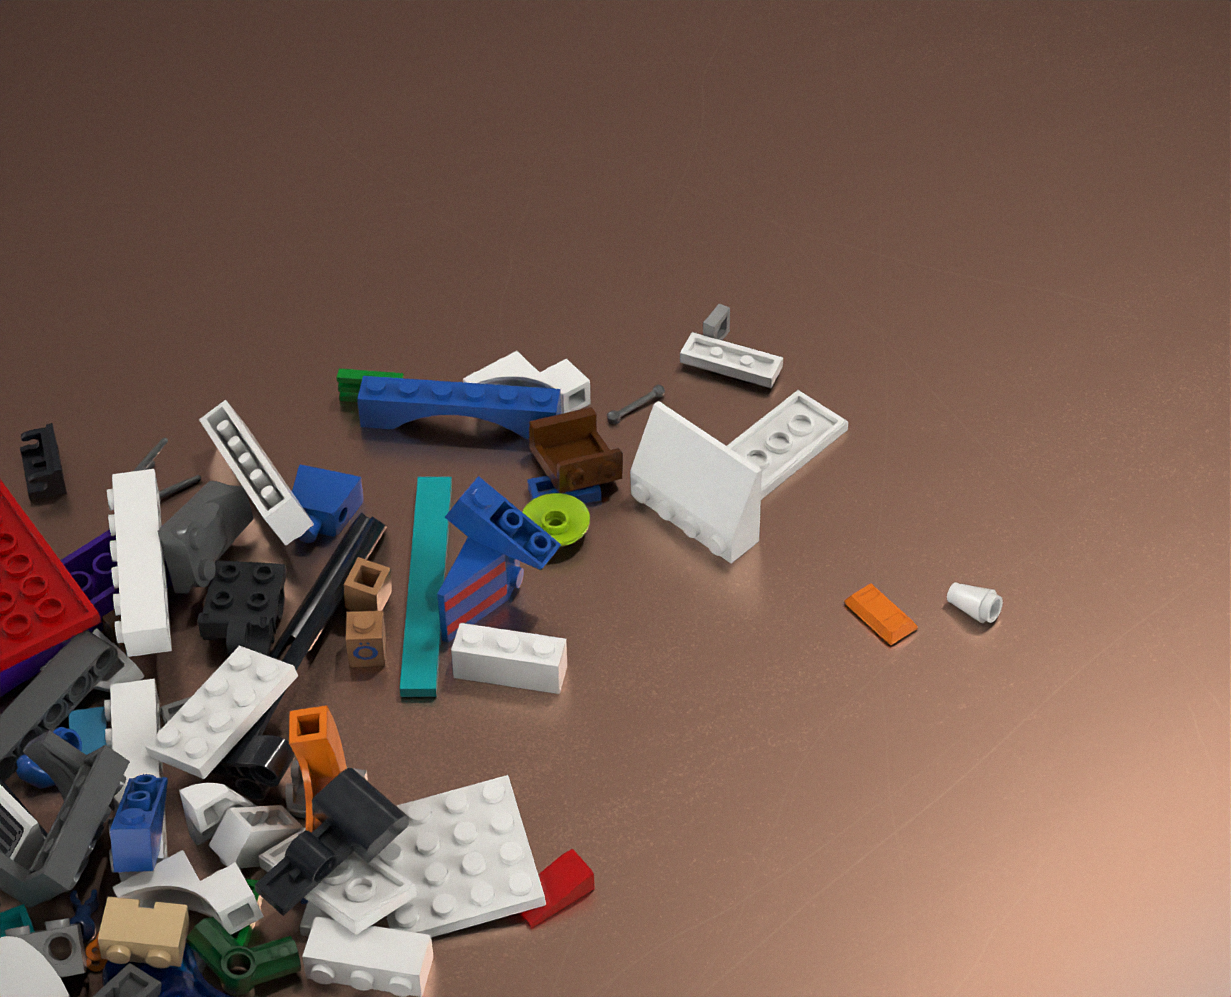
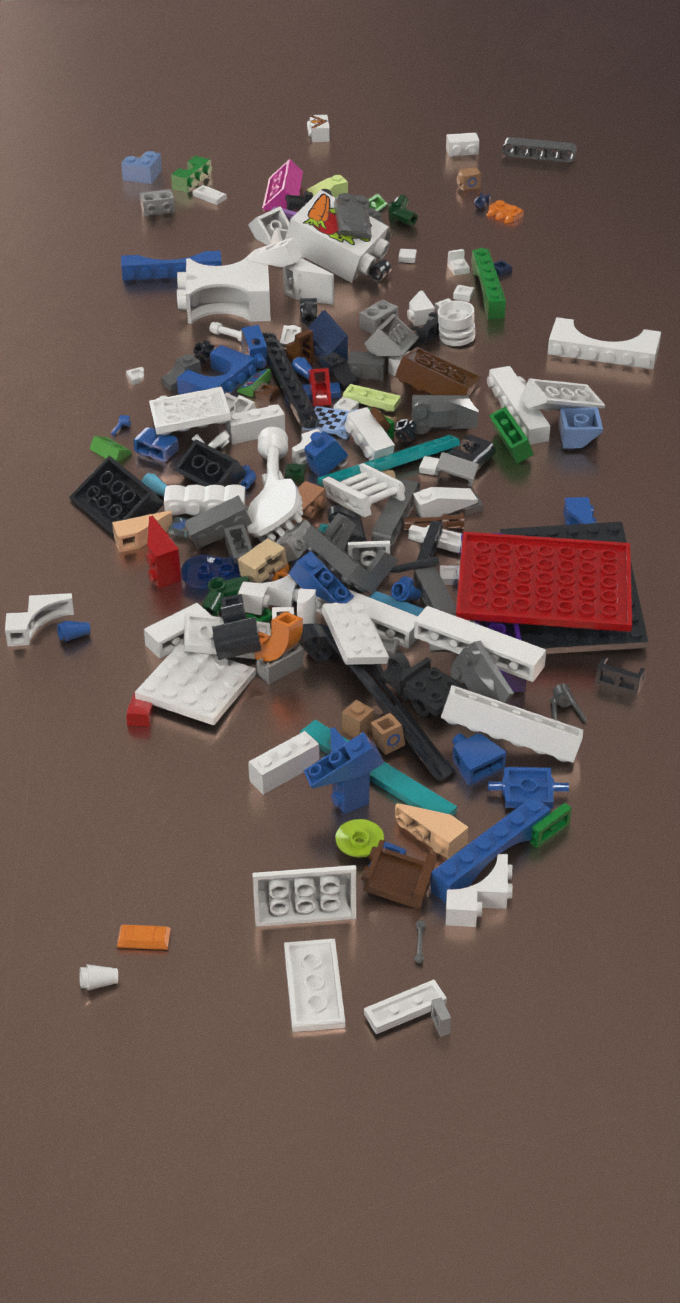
camera: 130 degrees right, 5 degrees down
none -> light nougat slope [395,803,469,859]
none -> blue plate [488,767,569,809]

